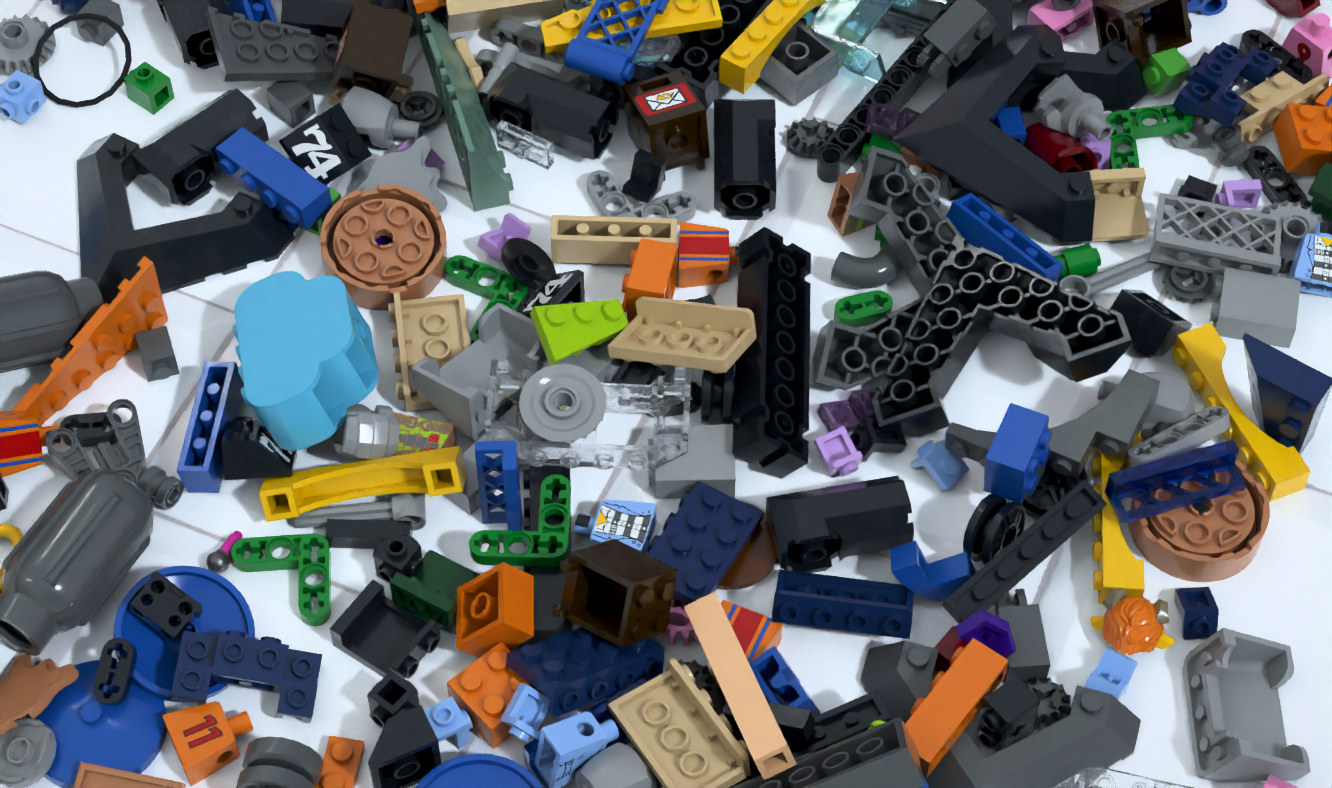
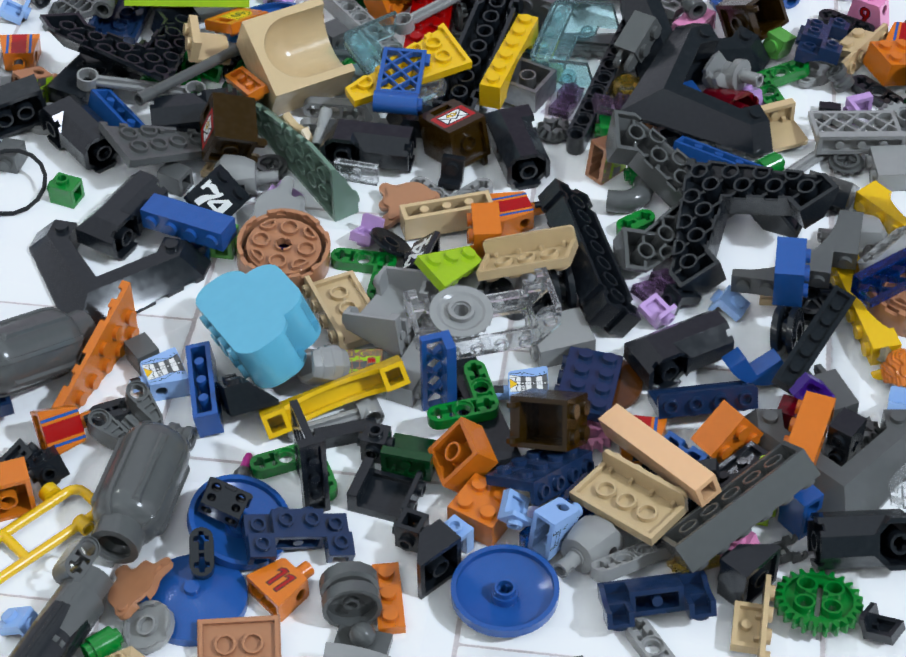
camera: 15 degrees left, 10 degrees down
none -> light blue torso [129,347,190,402]
none -> black fence [289,399,331,512]
none -> nougat tile [379,182,440,230]
none -> clear purple slope [548,83,585,120]
none -> clear yellow head [612,74,639,104]
none -> orange brick [690,400,764,464]

